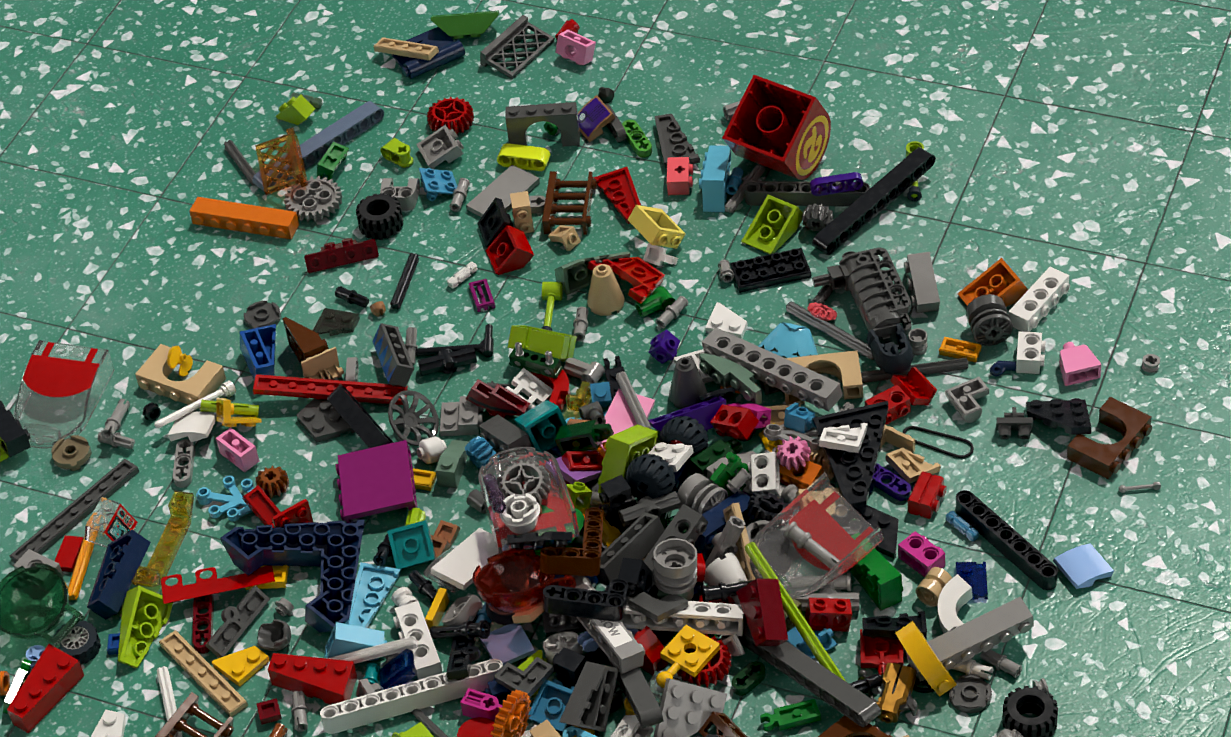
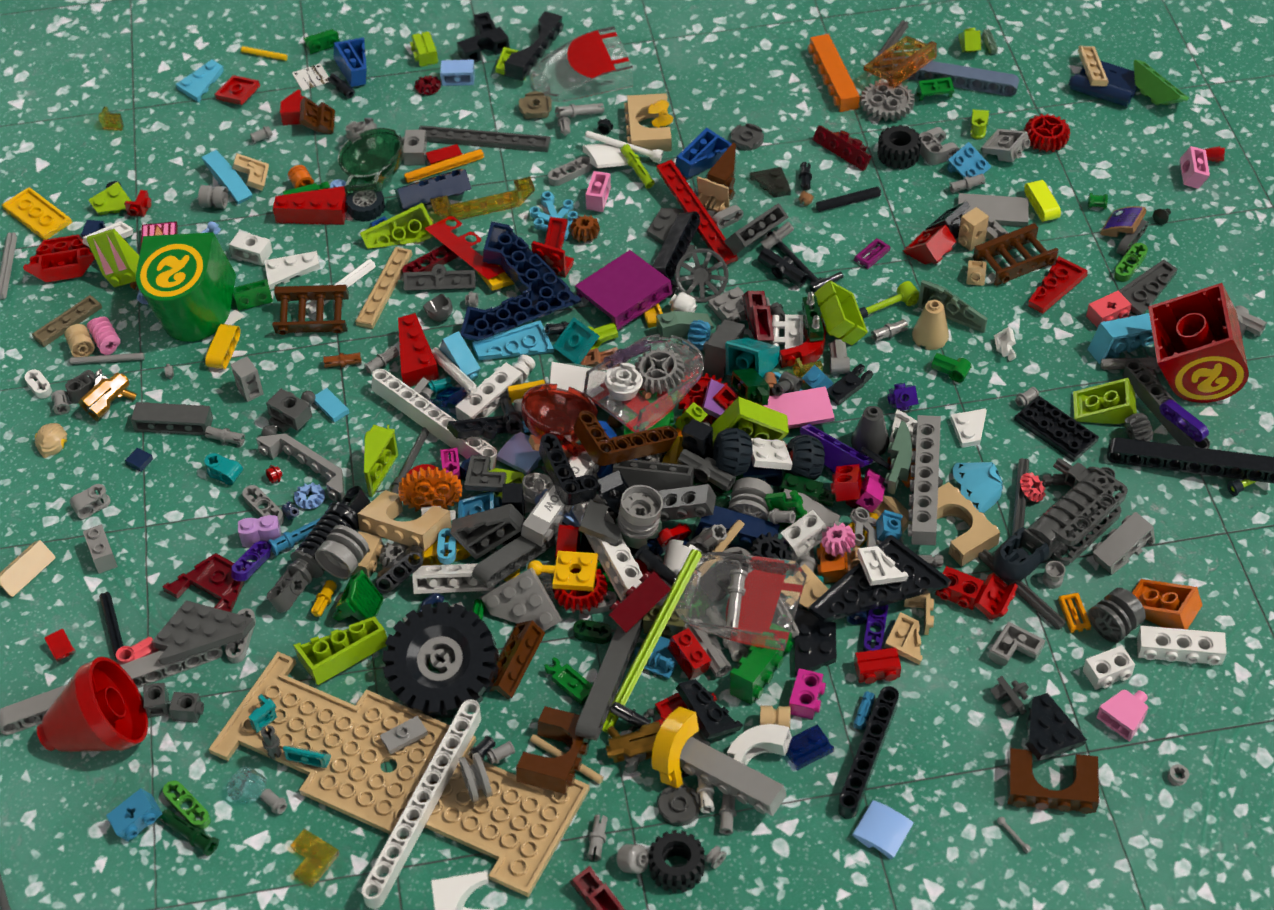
camera: 55 degrees right, 5 degrees up
clear slope [84,497,138,548] -> none
yellow wing [212,646,270,687] -> none
yellow bracket [216,398,262,427] -> none
dark red plate [256,698,282,725] -> none
black axle [409,570,438,603] -> none
white axle [447,262,478,289] -> none
dark grey fence [480,15,555,79] -> none
dark grey arch [505,102,580,147] -> none
black plate [506,531,572,550] -> none
red wing [587,257,665,303] -> none
light grey axle [616,371,651,429] -> none
light yellow window [628,205,685,249] -> none
light grey pin [656,296,689,329] -> none
light grey tile [722,634,745,656] -> none
dark azure pin [726,167,743,195] -> none
black piece [903,426,974,458] -> none
dark blue arm [990,361,1016,376] -> none

